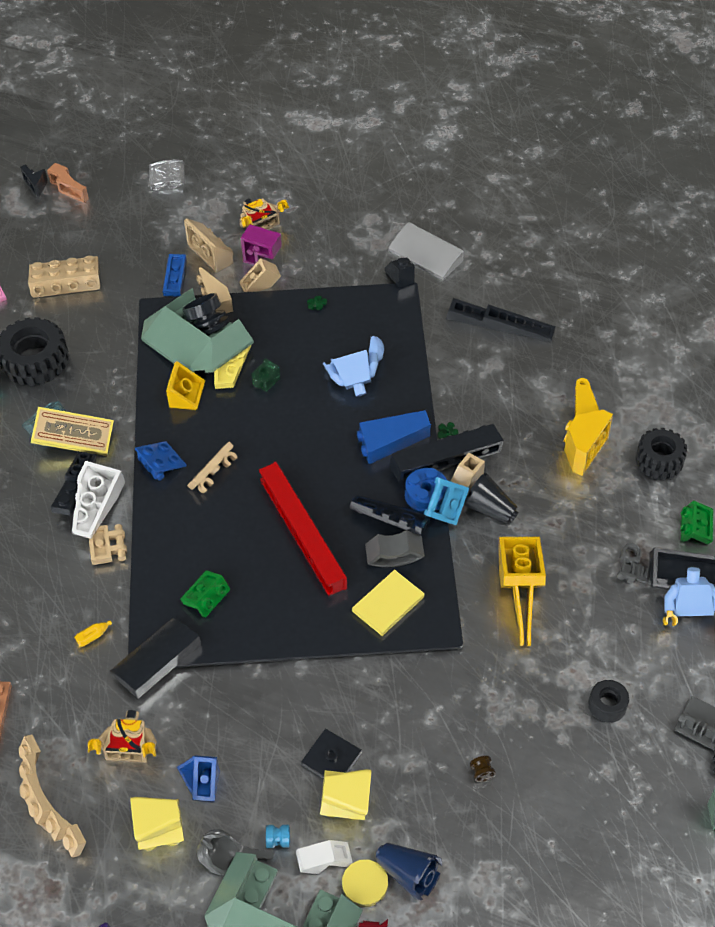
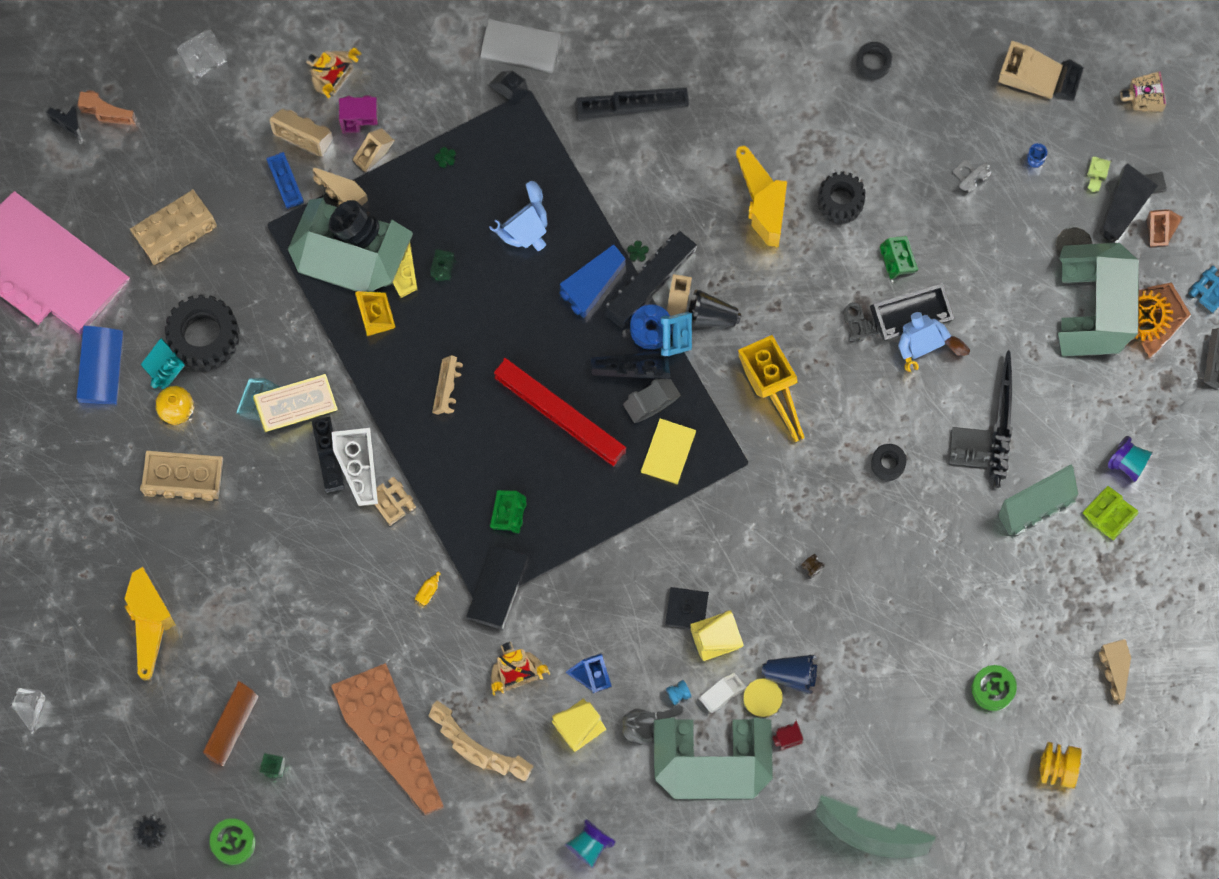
camera: 25 degrees left, 20 degrees up
blue hinge [135,441,187,481] -> none

